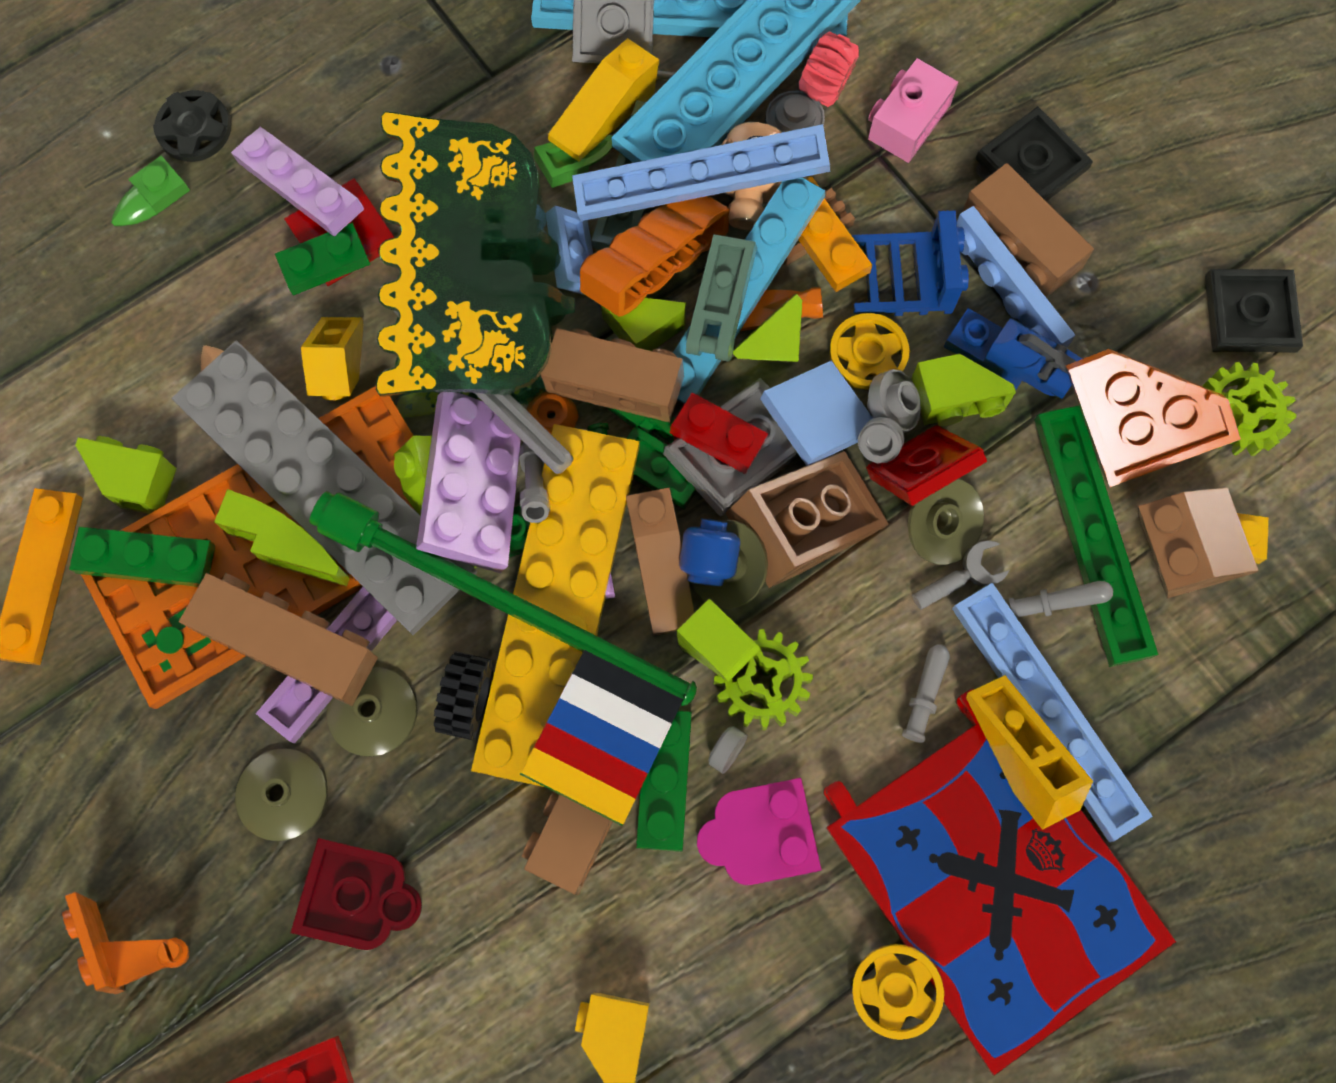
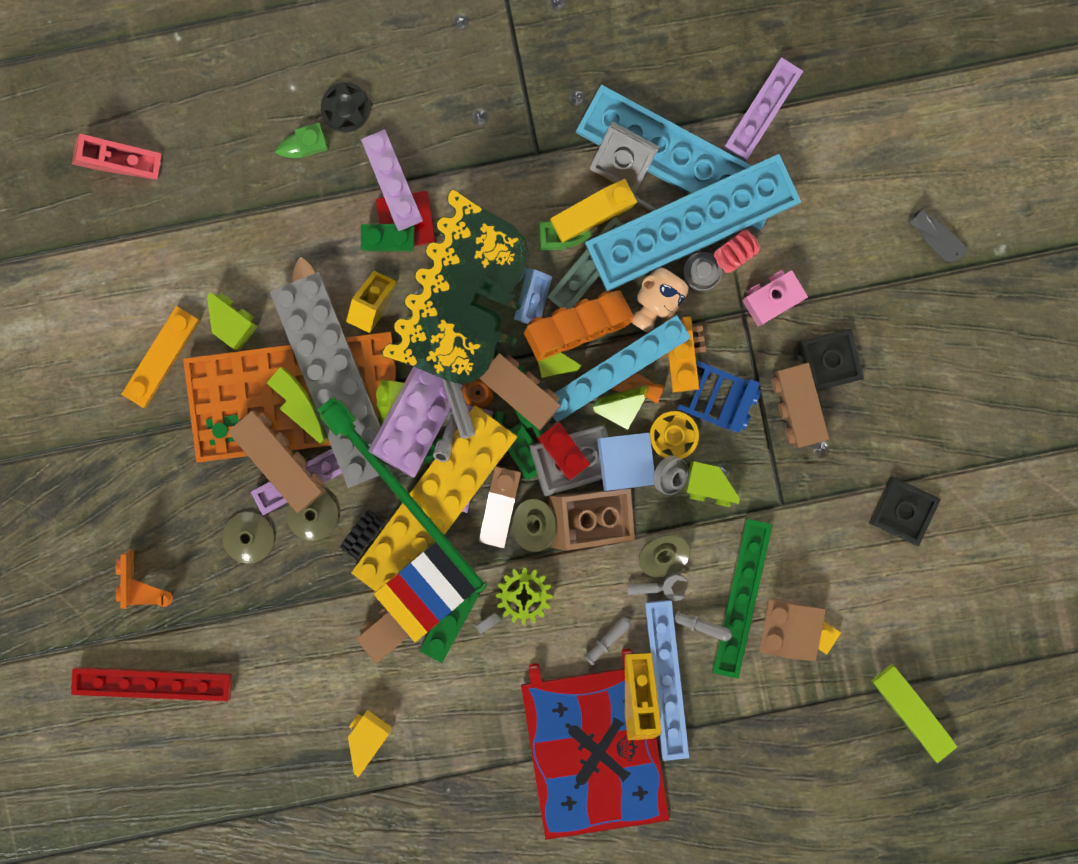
camera: 25 degrees right, 15 degrees up
green plate [69,527,216,587] -> none
dark red plate [290,838,422,950] -> none
light blue plate [572,124,831,221] -> none
lime slope [677,599,761,682] -> none
blue head [679,519,741,586] -> none
sand green plate [686,234,757,362] -> none
dark pink plate [697,778,822,886] -> none
yellow wheel [852,944,944,1040] -> none
light grey tile [858,417,904,463] -> none
red tile [866,425,987,506] -> none
blue plate [944,308,1083,399] -> none
light blue plate [957,206,1075,349] -> none
plate [1066,349,1241,487] -> none
lime gear [1202,362,1297,456] -> none

